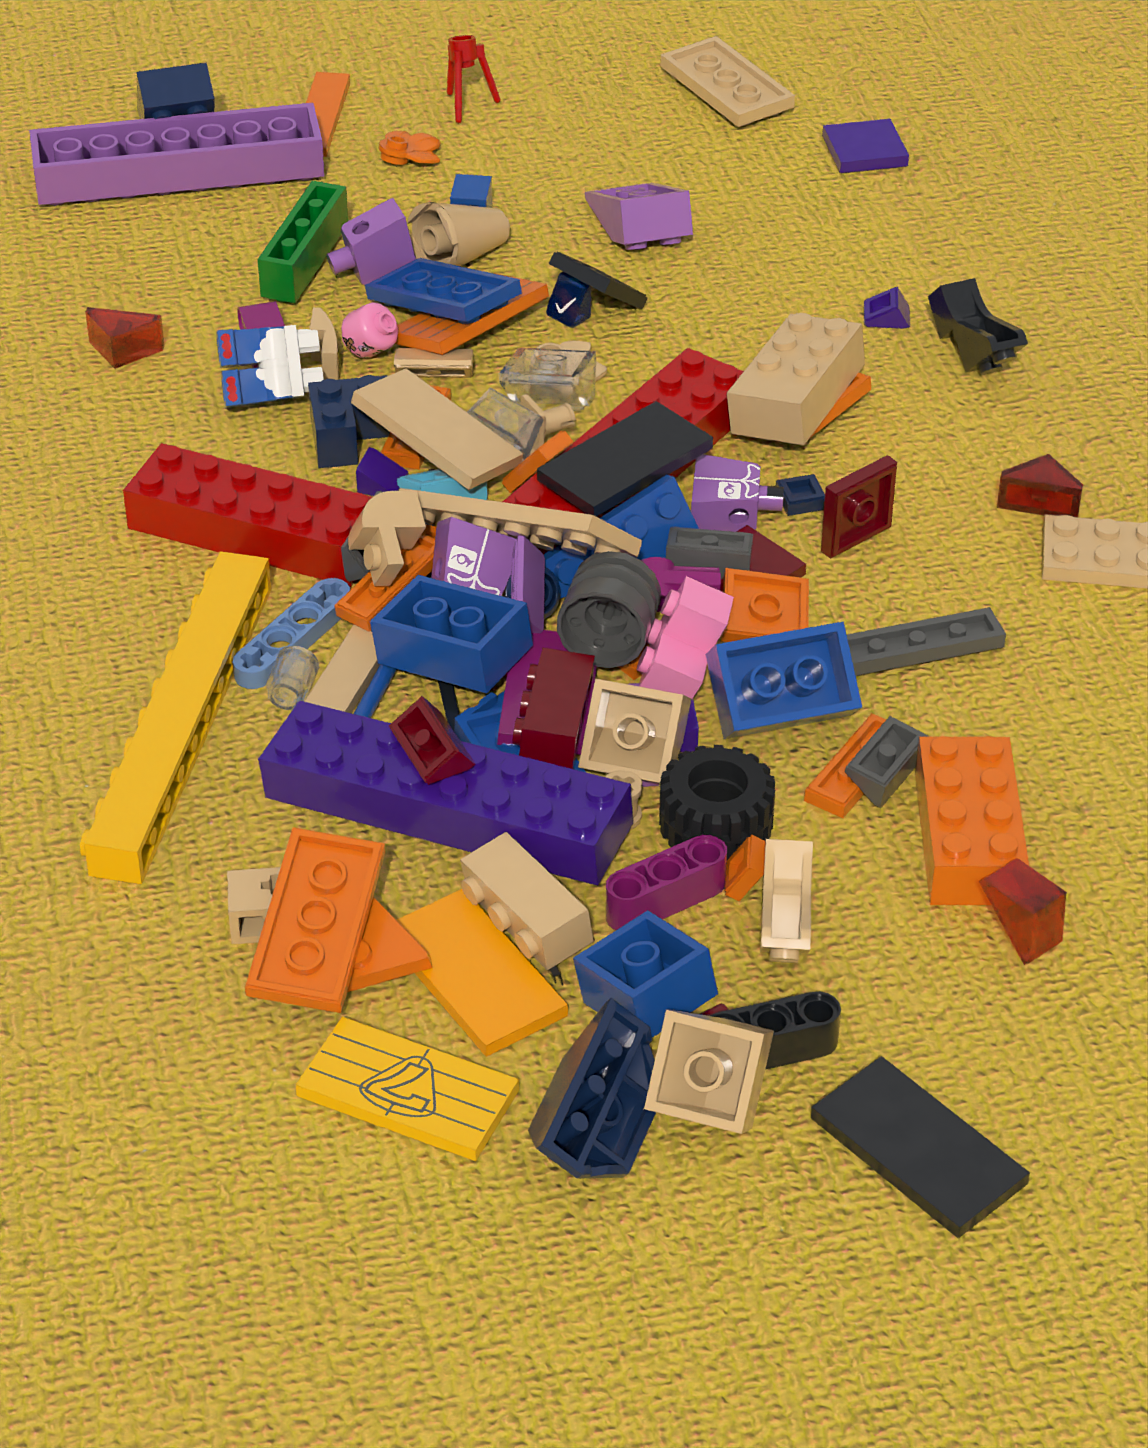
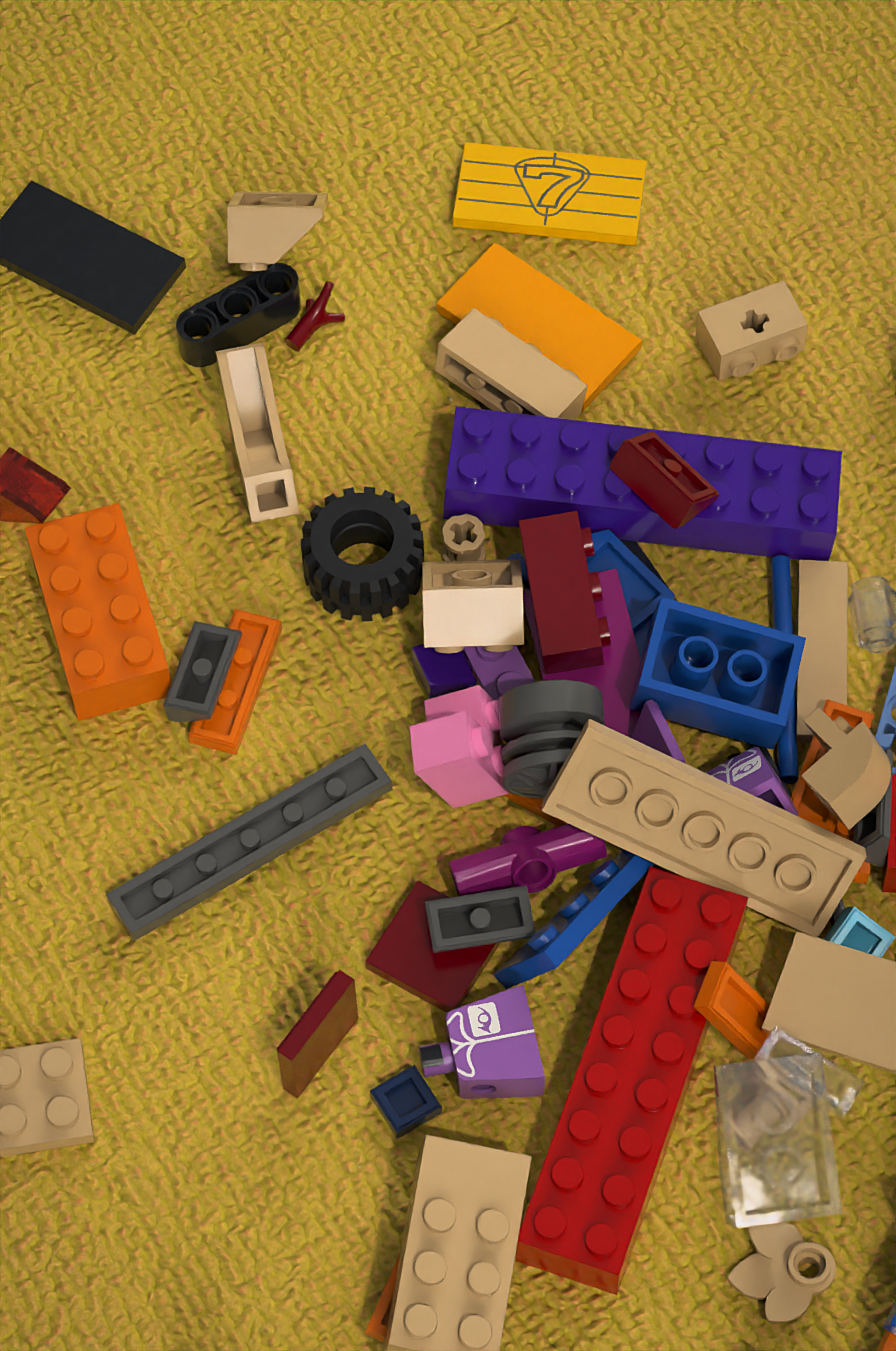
camera: 165 degrees right, 20 degrees up
orange tile [245,827,385,1013] -> none
orange wing [347,897,432,992] -> none
dark blue wedge [528,998,656,1179] -> none
black tile [537,401,713,517] -> none
blue brick [573,910,718,1038] -> none
magenta beam [605,835,727,930] -> none
blue brick [705,621,863,739] -> none
orange tile [721,568,809,642] -> none
orange tile [725,835,765,901] -> none
clear red slope [997,454,1083,517] -> none

